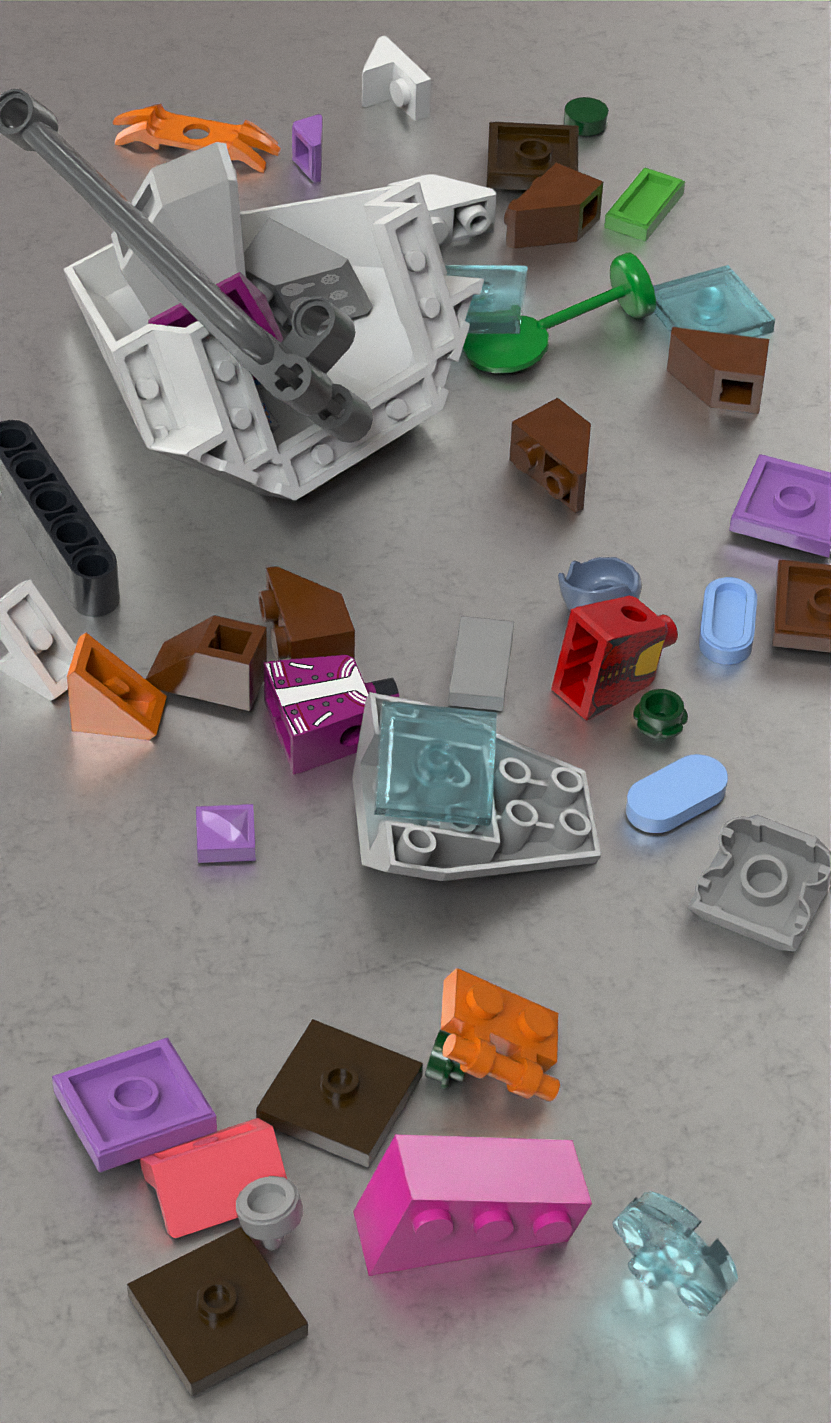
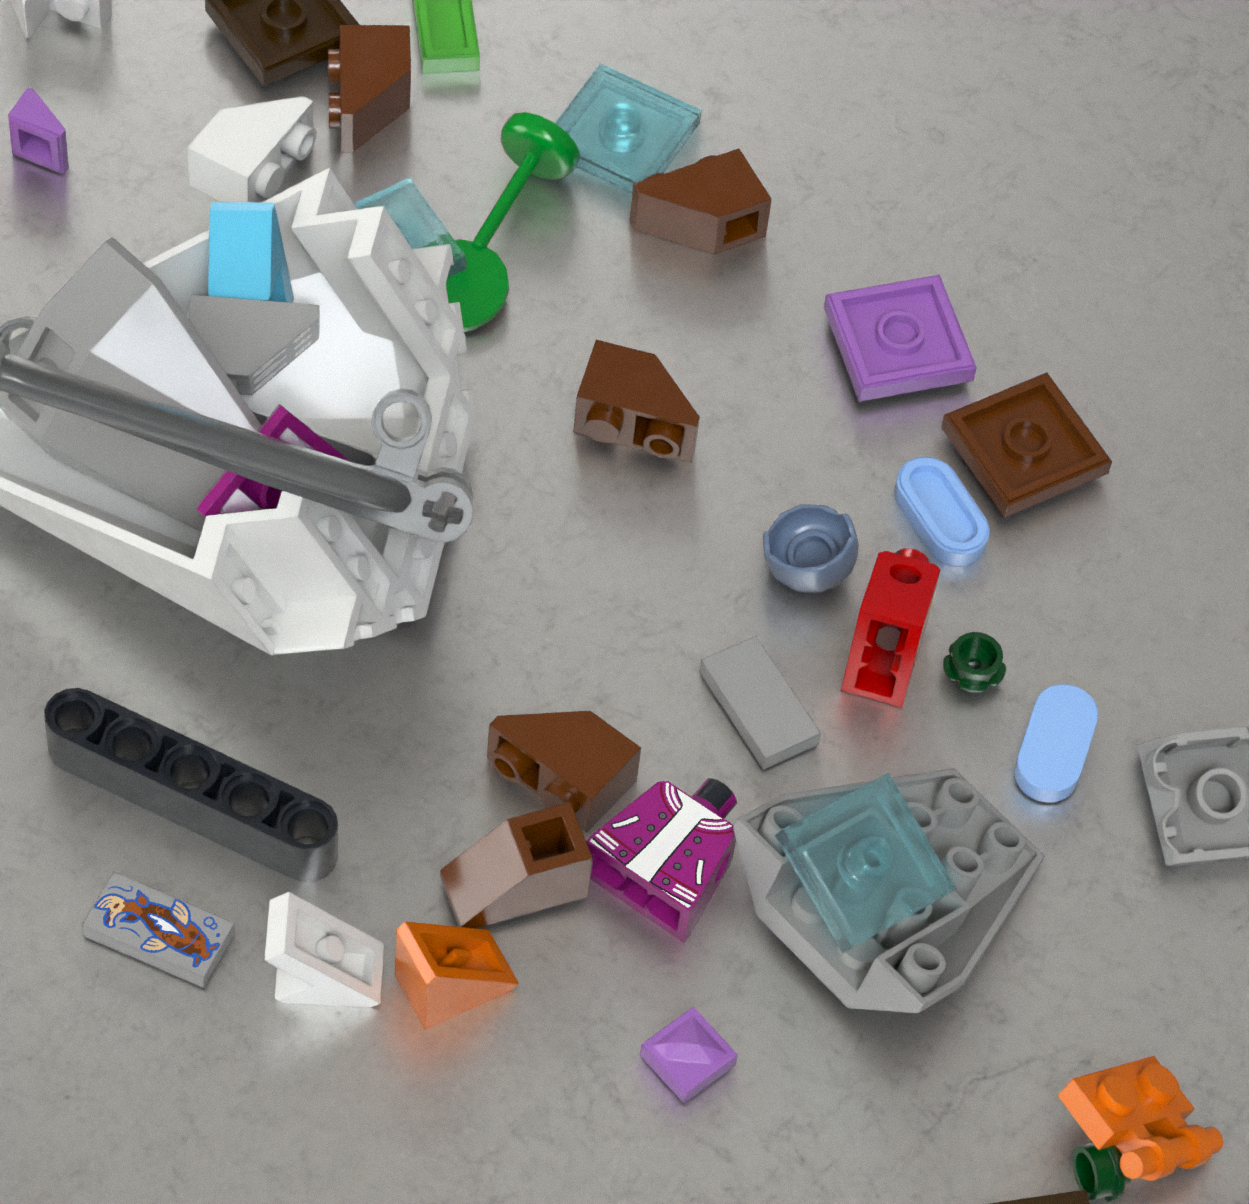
camera: 40 degrees left, 10 degrees up
none -> medium azure slope [208,202,294,303]

